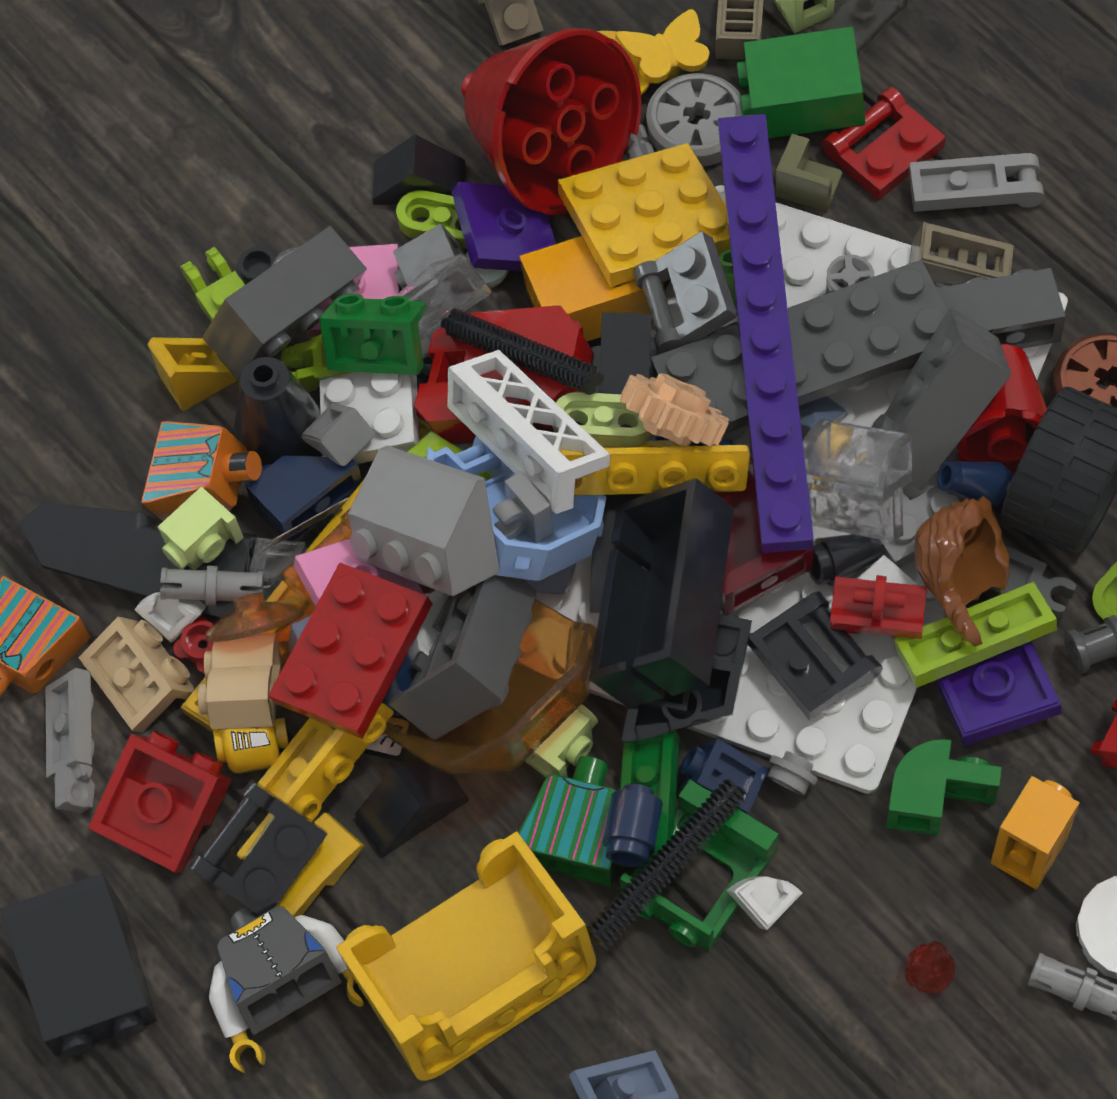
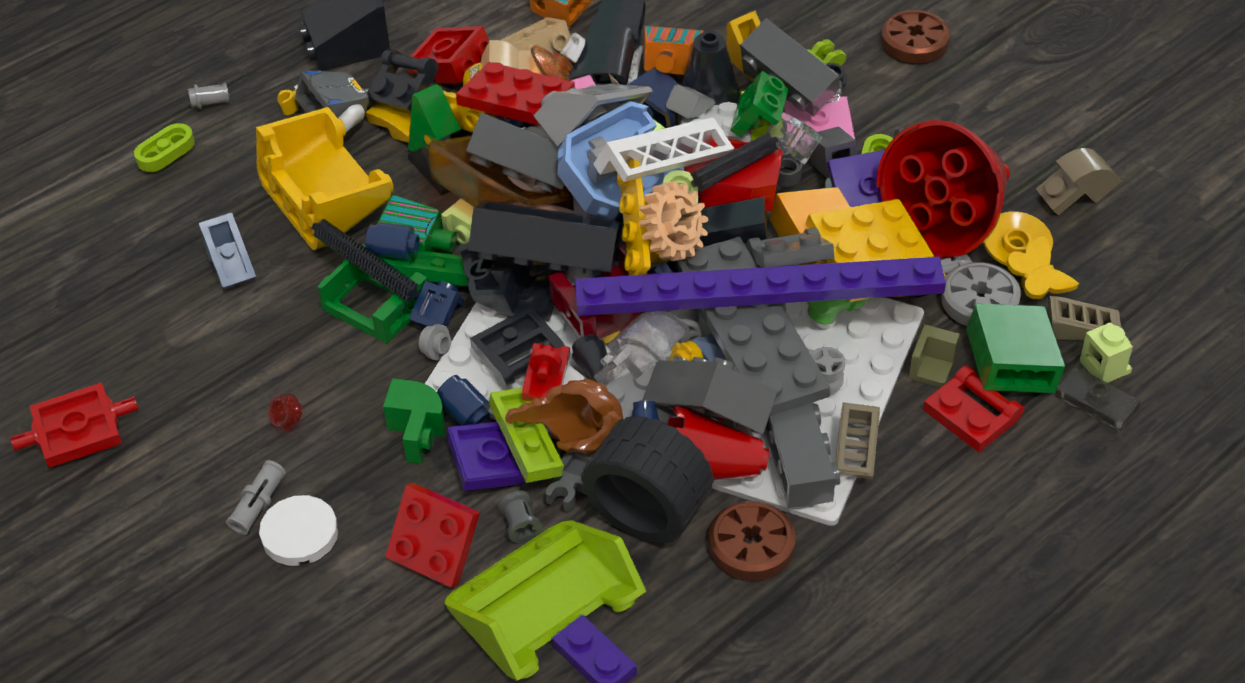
camera: 85 degrees right, 15 degrees down
light grey hinge [45,668,95,814] -> none
yellowish green brick [158,486,244,570] -> none
light grey pin [160,566,263,606] -> none
white tile [727,876,802,930] -> none
light grey plate [908,153,1045,212] -> none
light orange brick [991,776,1080,890] -> none
none -> green slope [408,84,461,152]
none -> dark blue brick [437,375,490,426]
none -> copper wheel [881,10,950,63]

